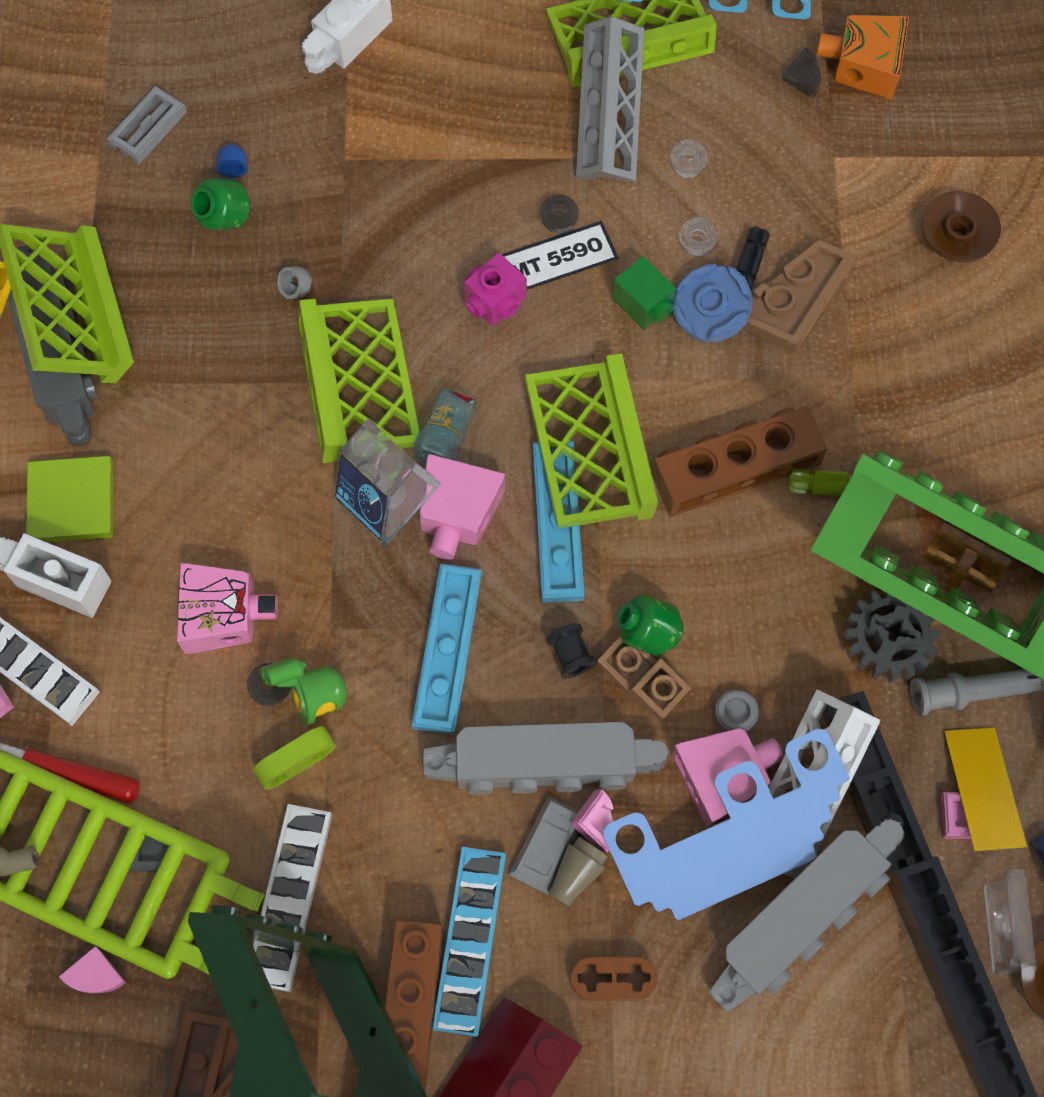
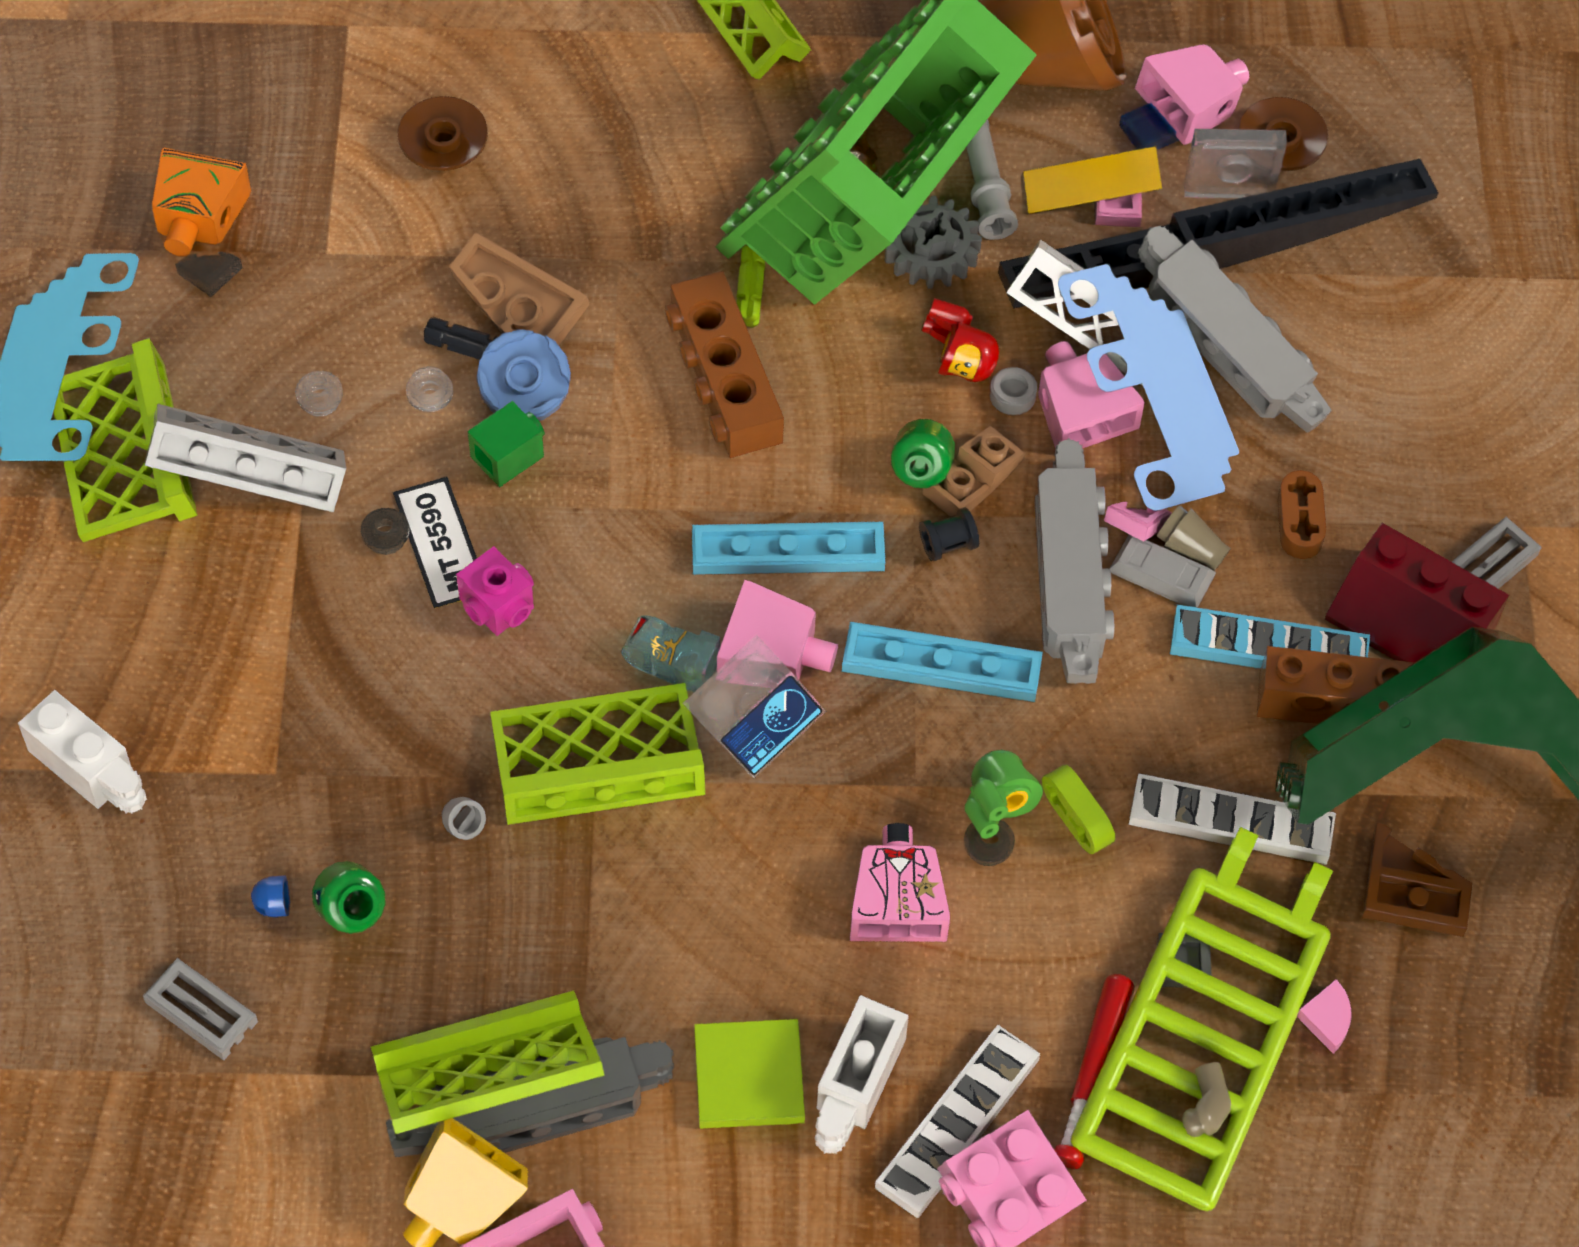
camera: 90 degrees left, 10 degrees down
lime fence [525,353,658,529] -> none
none -> red piece [921,298,1000,382]

